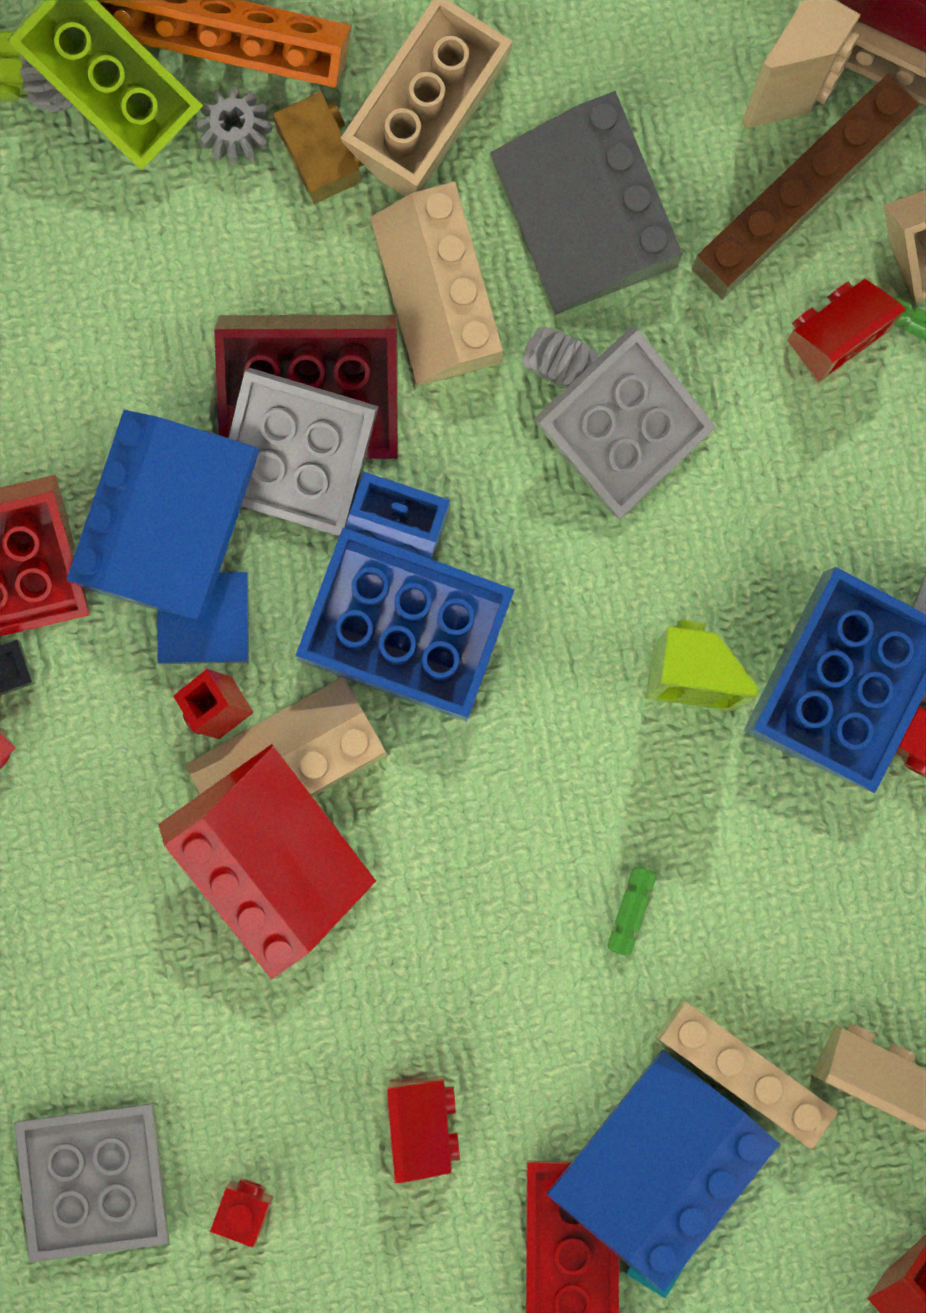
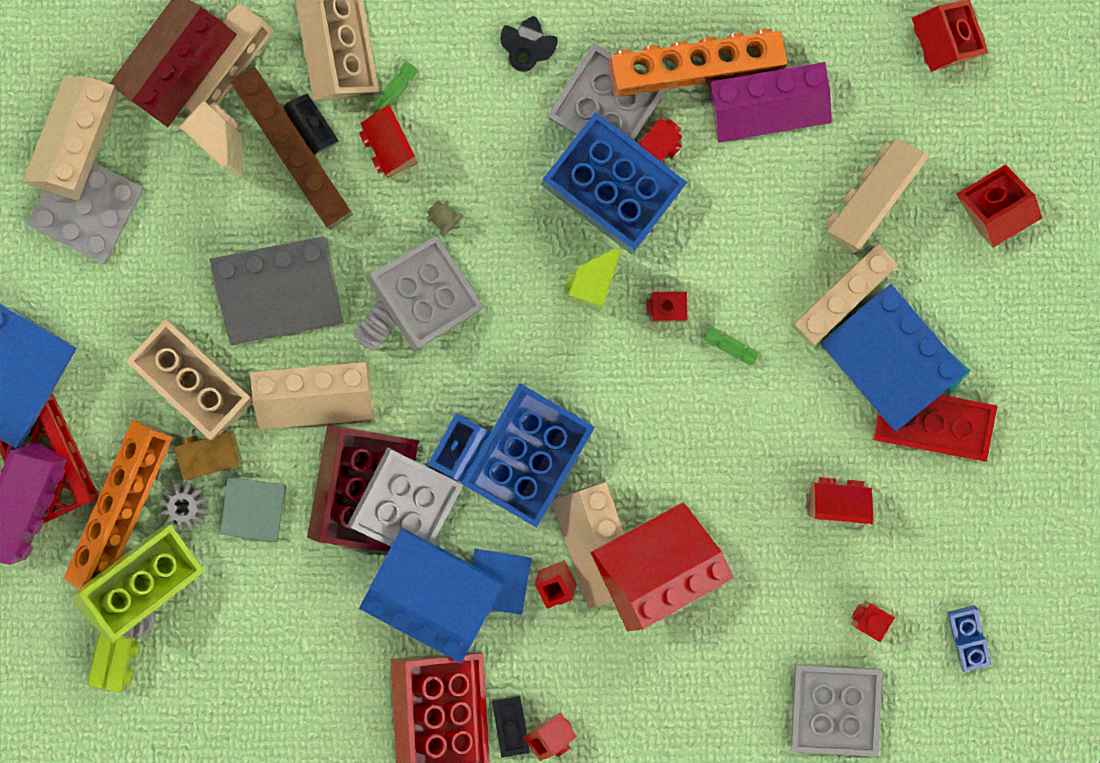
camera: 75 degrees left, 5 degrees up
none -> sand green tile [220,477,286,542]
none -> black plate [283,93,339,155]
none -> olive brick [427,200,463,237]
none -> red brick [646,291,688,322]

